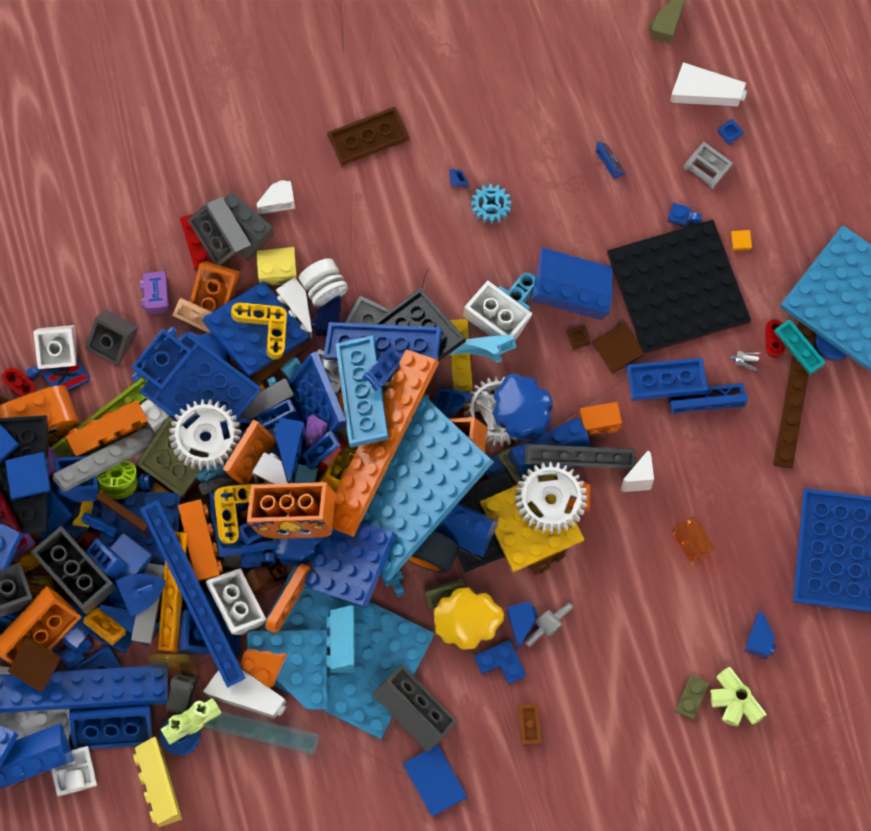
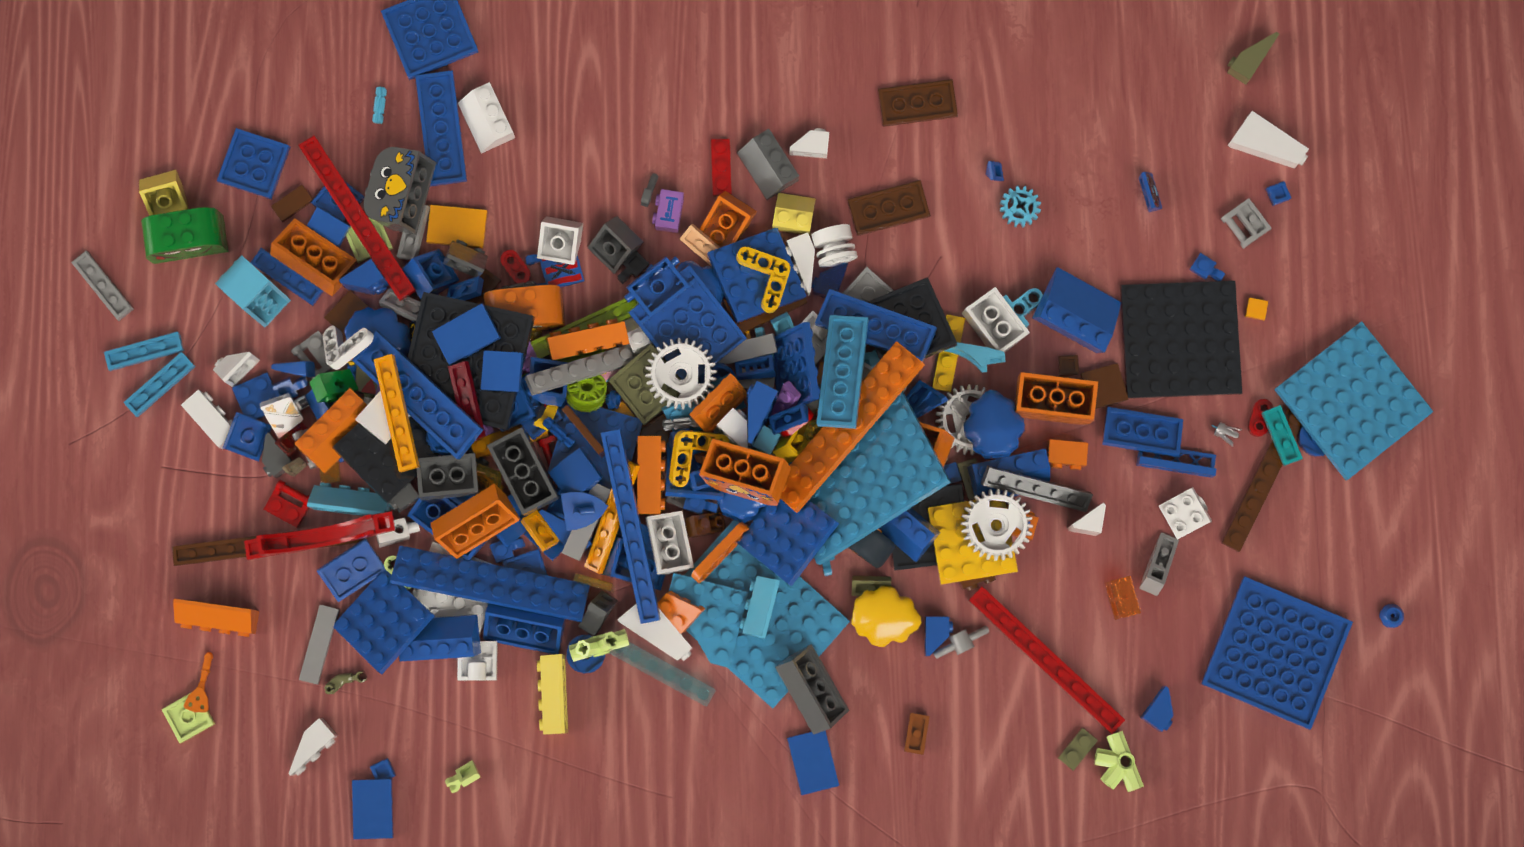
camera: 15 degrees right, 10 degrees up
reddish brown tile [8,637,62,693] -> none
blue slope [86,538,126,578] -> none
dark grey slope [188,197,251,265] -> none
blue plate [362,347,401,392] -> none
blue plate [474,640,526,685] -> none
none -> black plate [617,251,650,284]
none -> dark grey bar [640,174,659,207]
none -> reddish brown tile [847,180,931,236]
none -> red plate [968,586,1125,734]
none -> orange brick [1015,372,1098,425]
none -> light grey slope [1139,532,1179,596]
none -> white plate [1159,487,1212,540]

